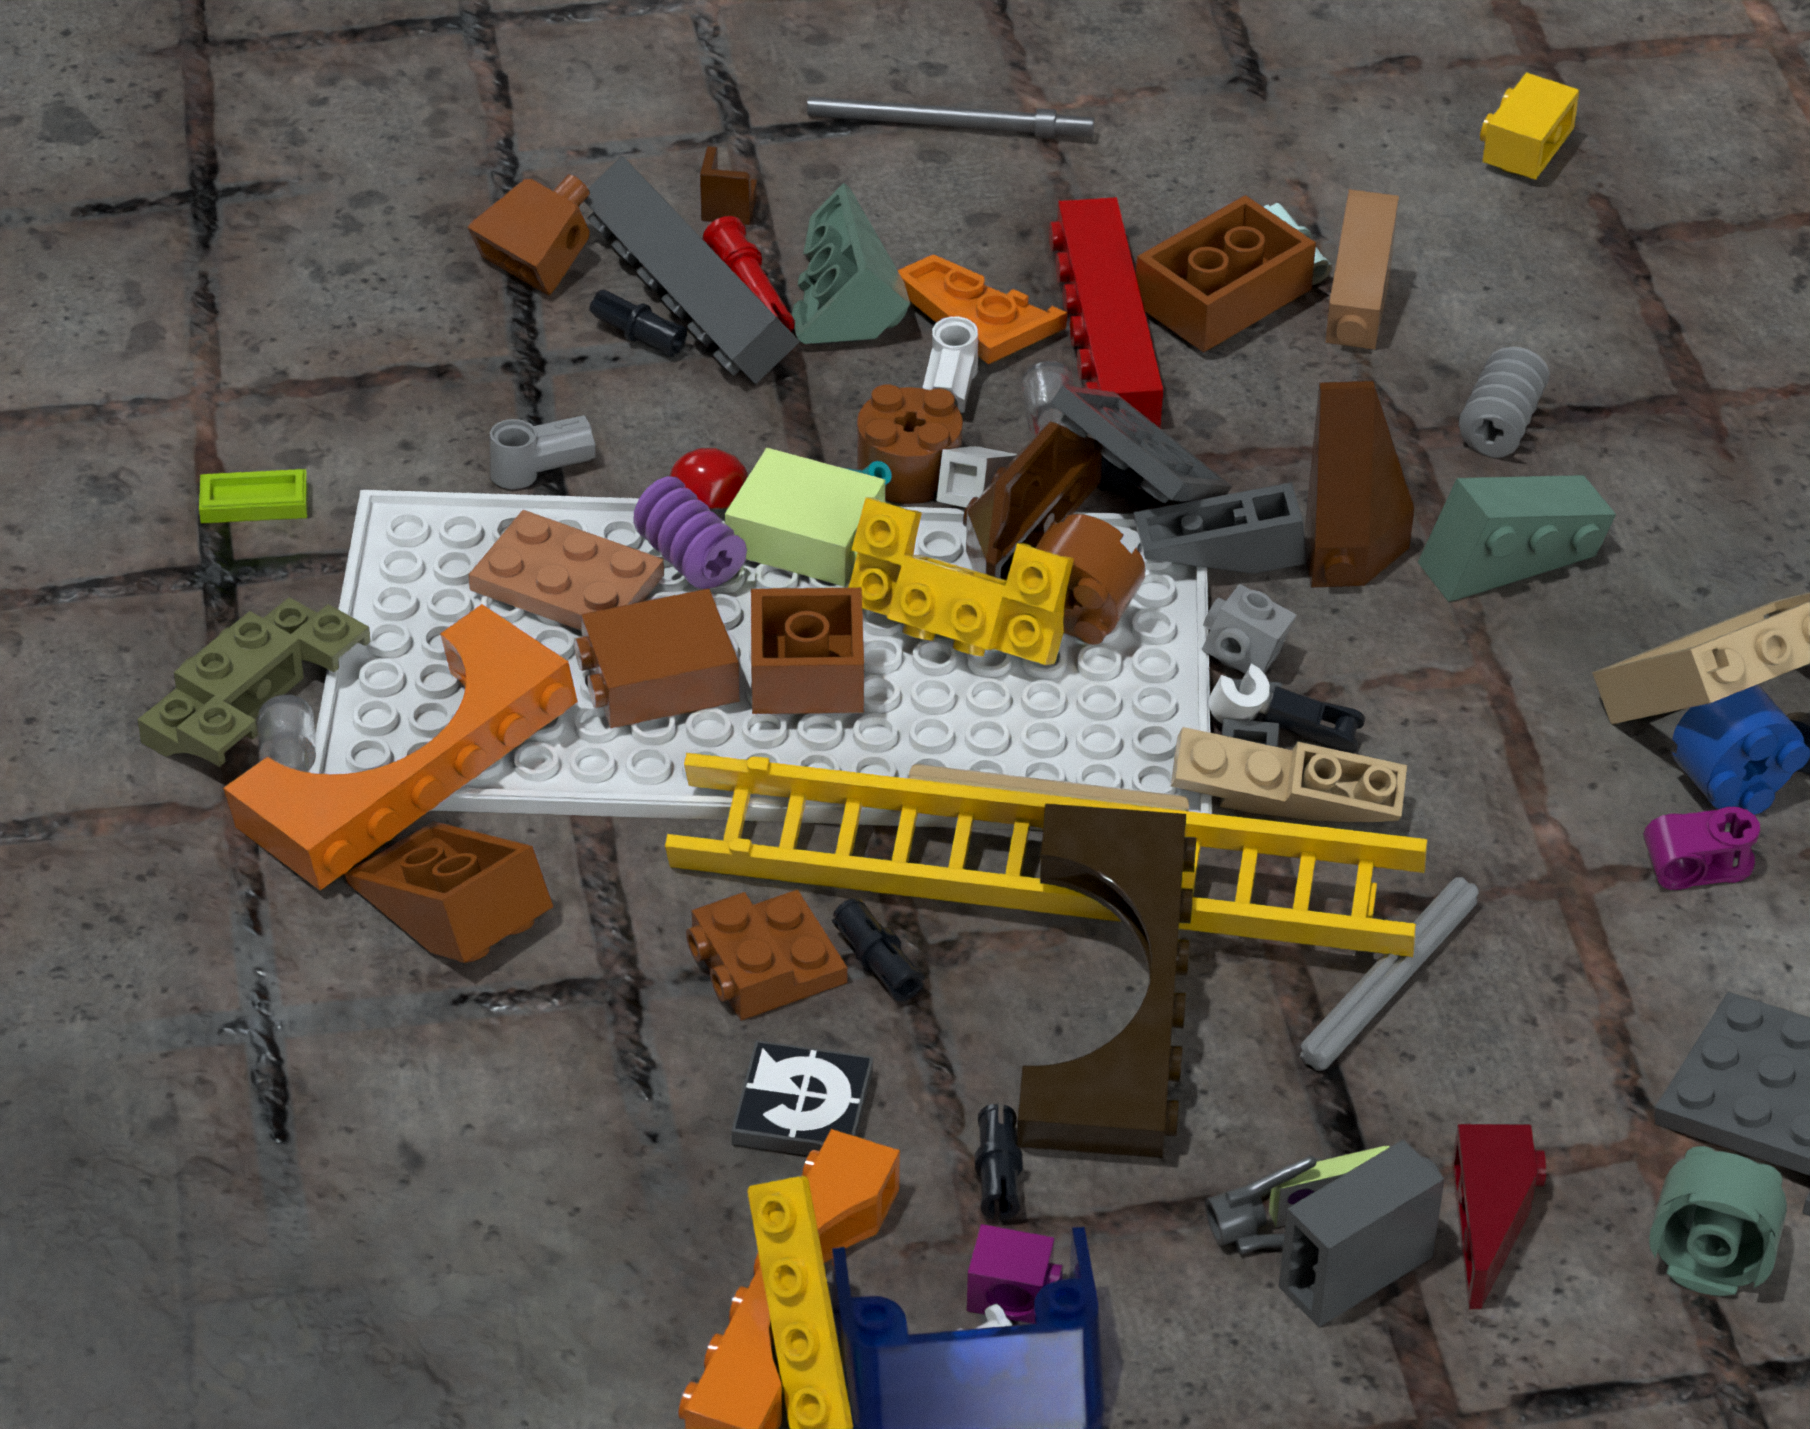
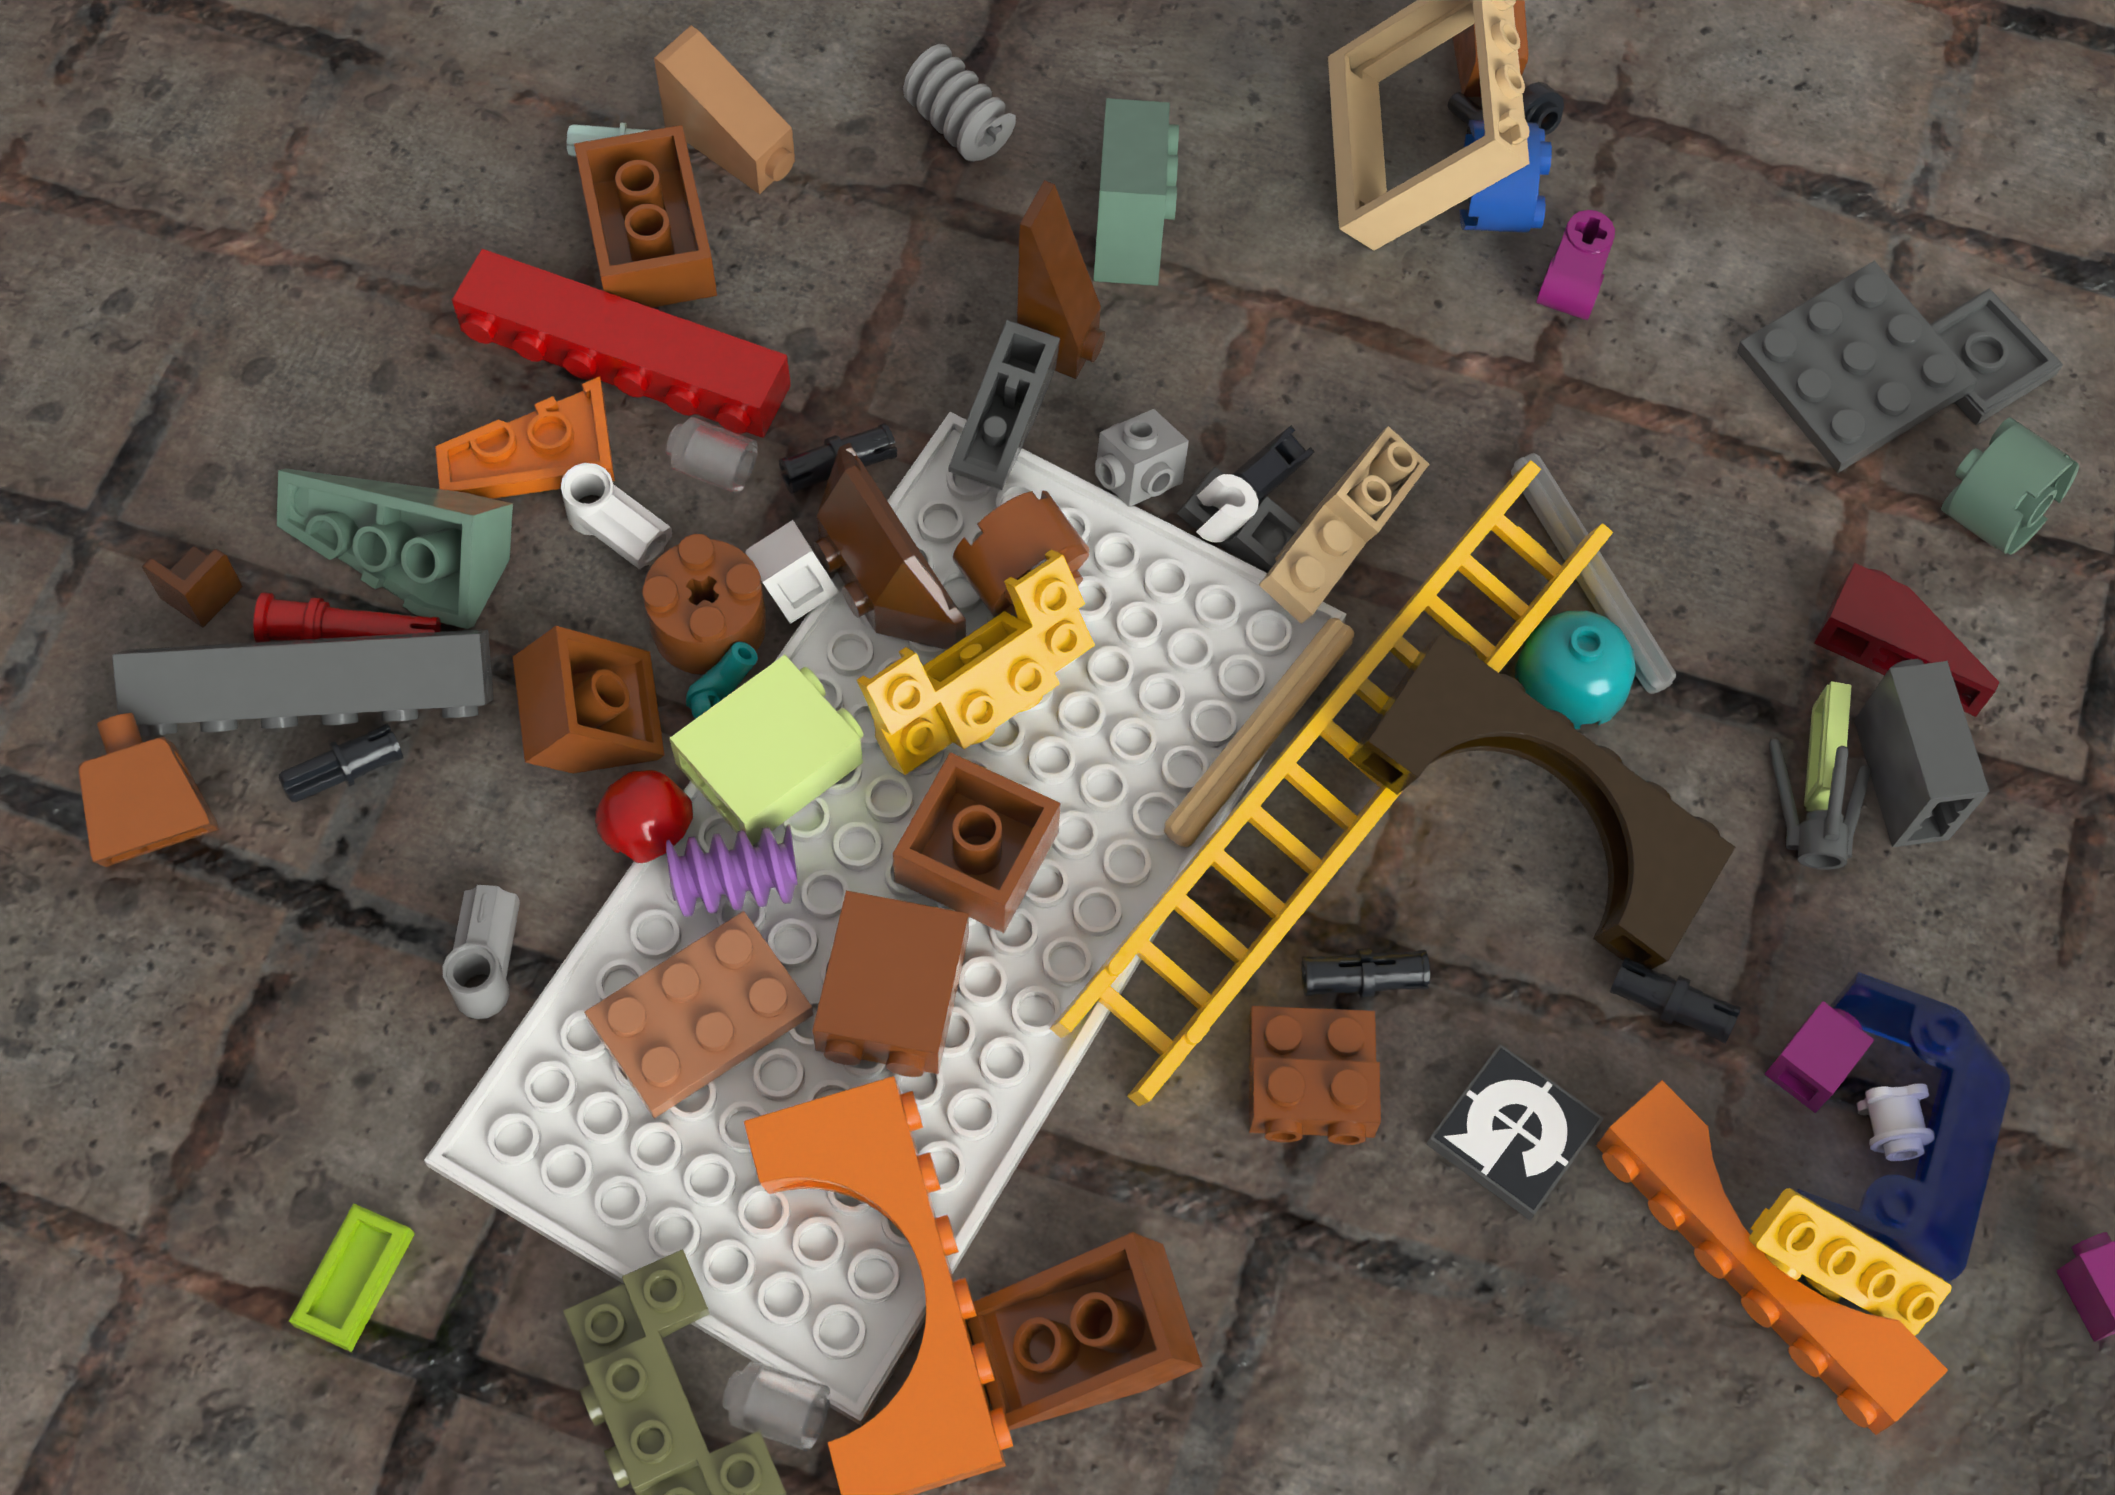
camera: 65 degrees left, 20 degrees up
flat silver bar [807,97,1095,139] -> none
dark grey plate [1050,385,1233,503] -> none
none -> dark orange slope [513,626,665,774]
none -> teal cylinder [1515,611,1636,729]

